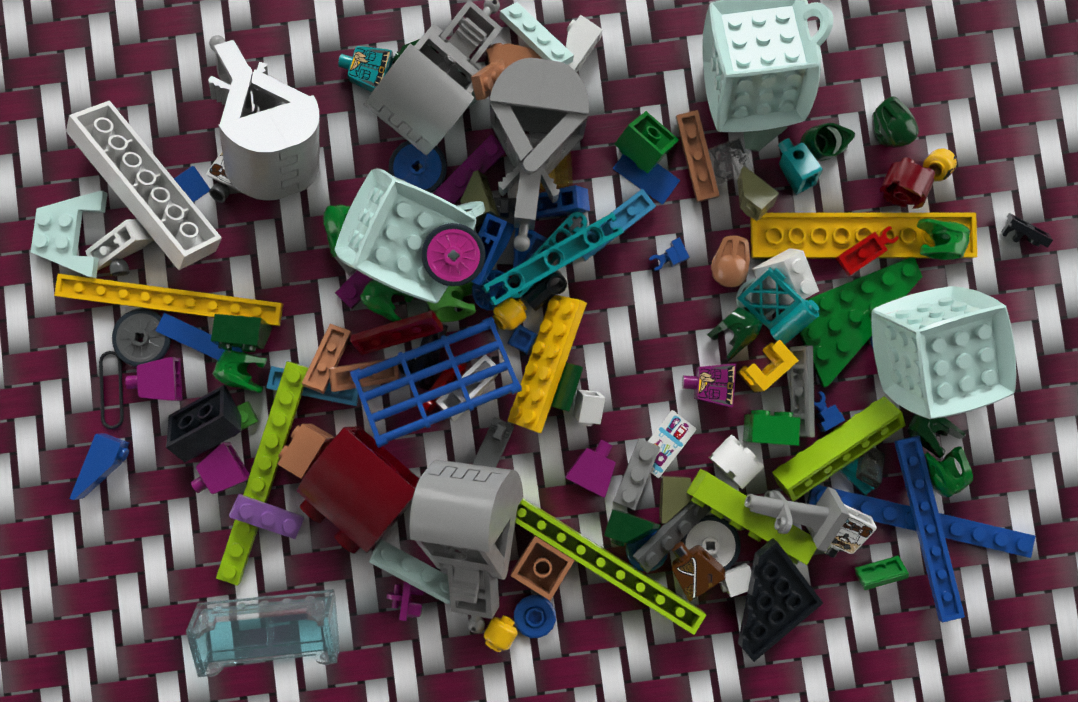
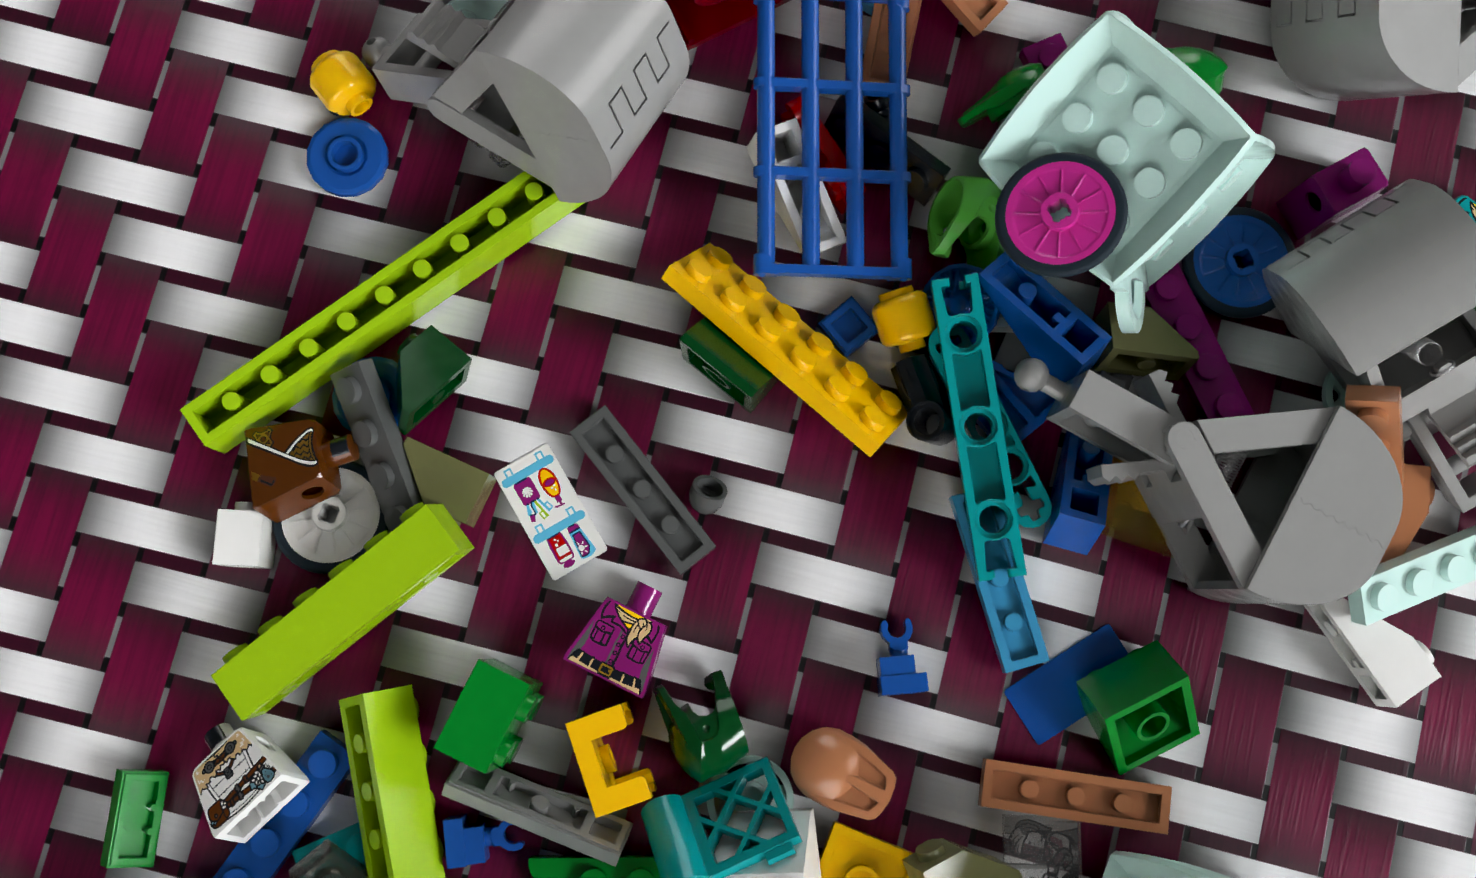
camera: 115 degrees right, 5 degrees down
dark red plate [350,310,443,355] -> none
dark grey hinge [473,417,515,468] -> none
nougat brick [511,535,575,600] -> none
magenta torso [565,440,616,498] -> none
white brick [573,389,605,426] -> none
light grey plate [613,438,660,510] -> none
white brick [709,434,764,489] -> none
black plate [738,538,823,662] -> none
light grey piece [744,487,850,552] -> none
none -> dark grey plate [569,405,716,575]
none -> dark grey hinge [689,475,728,515]
none -> magenta torso [1275,147,1389,240]

